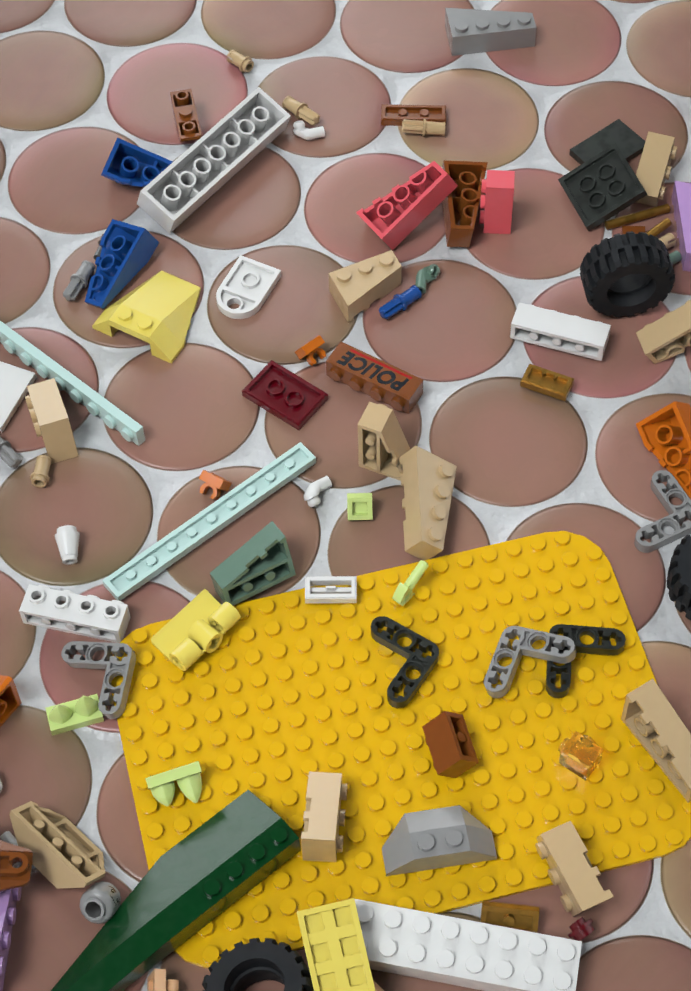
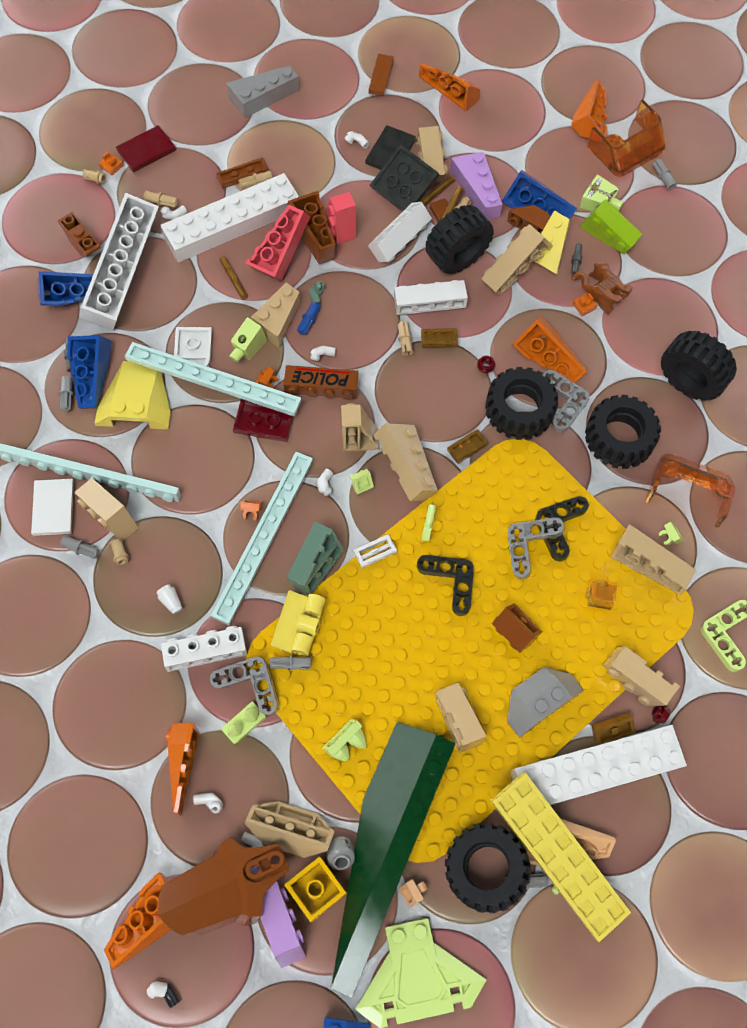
camera: 30 degrees left, 10 degrees up
none -> orange tile [99,152,124,176]
none -> dark red tile [116,125,176,172]
none -> light aqua plate [125,342,302,417]
none -> white brick [160,173,299,263]
none -> pearl gold bar [219,256,248,300]
none -> yellowish green torso [229,317,268,363]
none -> light grey axle [270,655,311,671]
none -> yellow brick [284,856,347,923]
none -> white arm [310,346,336,361]
none -> white arm [345,131,370,149]
none -> white brick [368,202,432,263]
none -> dark orange tile [369,54,394,96]
none -> tan axle [398,321,414,356]
none -> pearl gold plate [447,429,488,464]
none -> dark red plate [477,356,495,373]
none -> black tyre [485,367,558,440]

